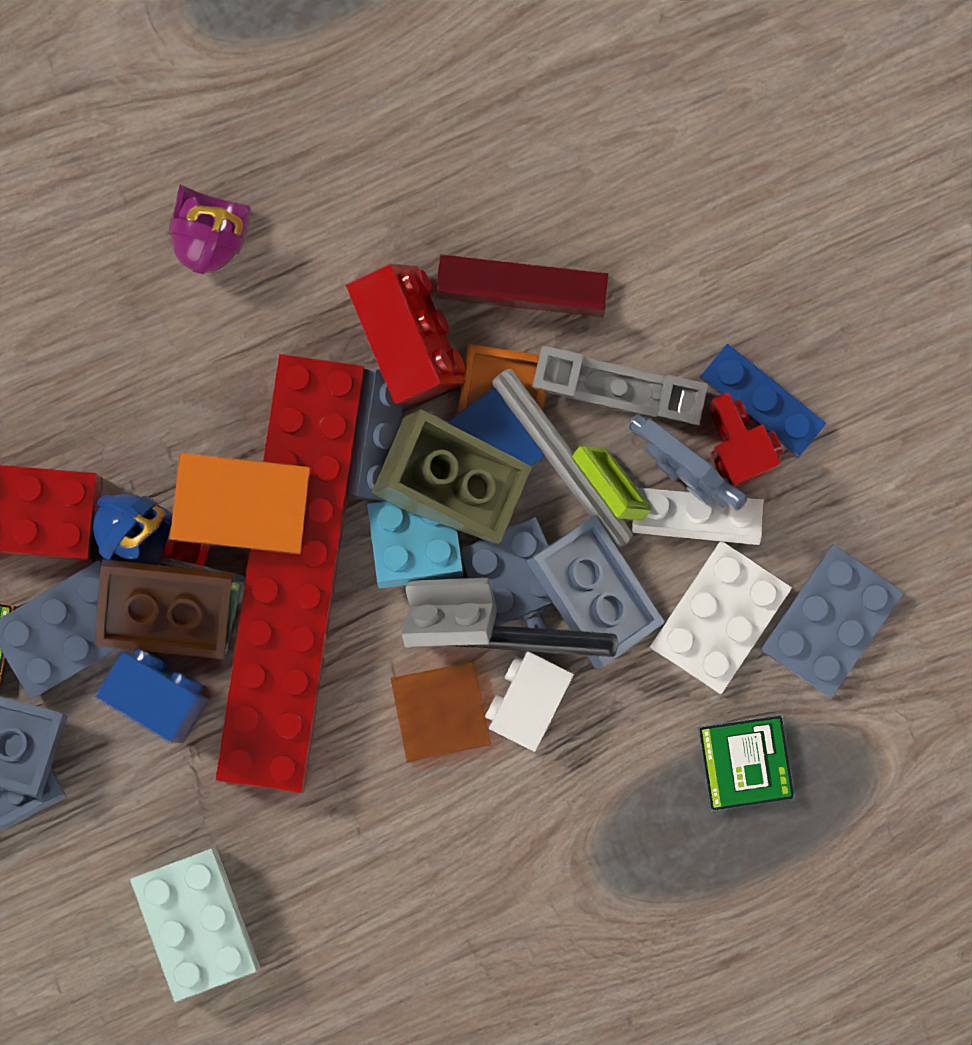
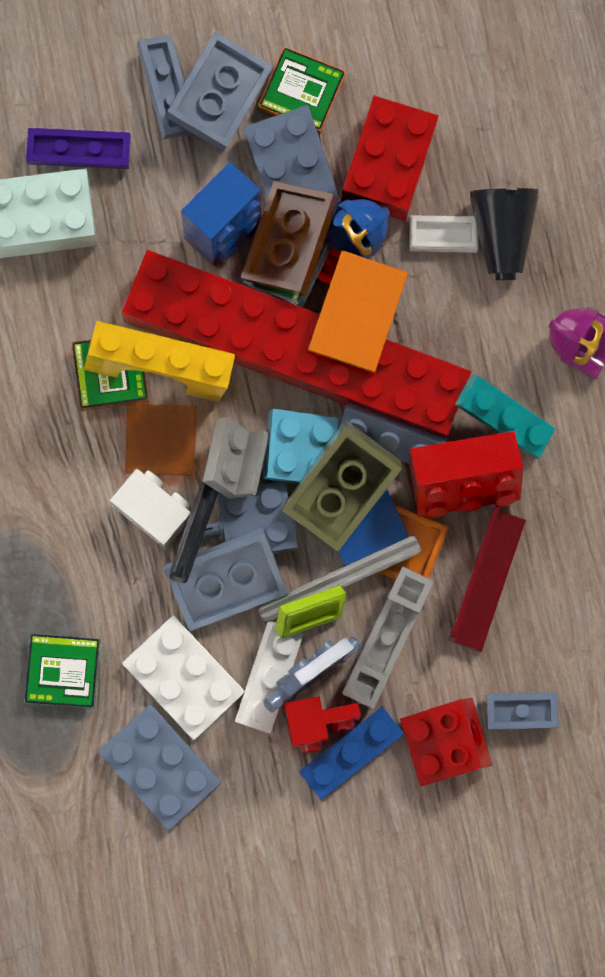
camera: 95 degrees right, 5 degrees down
none -> dark purple plate [26,128,131,169]
none -> tile [71,340,149,412]
none -> yellow arch [84,321,235,402]
none -> red brick [400,697,493,787]
none -> white tile [409,215,478,253]
none -> teal plate [455,375,556,458]
none -> black cone [470,188,539,280]
none -> sand blue plate [485,692,559,730]

